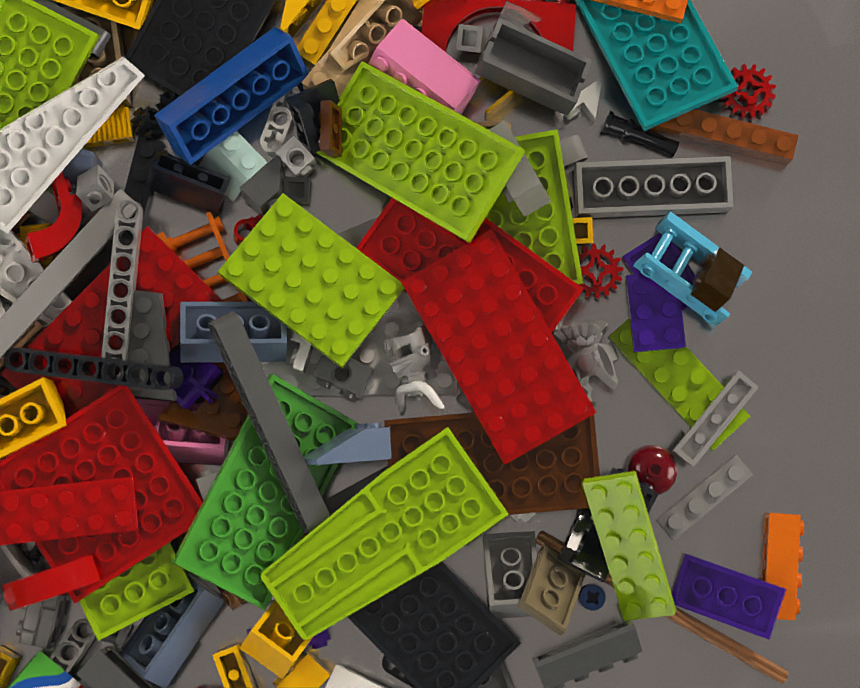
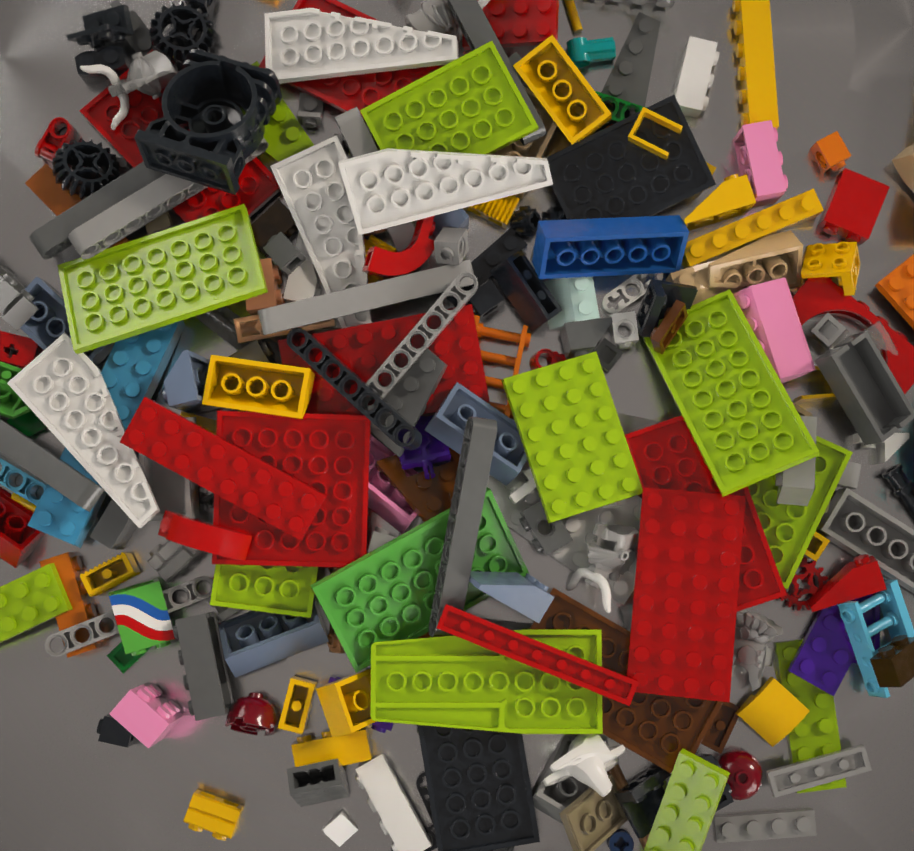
camera: 30 degrees right, 0 degrees up
none -> red plate [436,604,639,706]
none -> black brick [465,279,505,320]
none -> white piece [543,734,625,797]
none -> reddish brown plate [701,702,740,754]
none -> yellow slope [735,677,810,747]
none -> red slope [807,554,887,612]

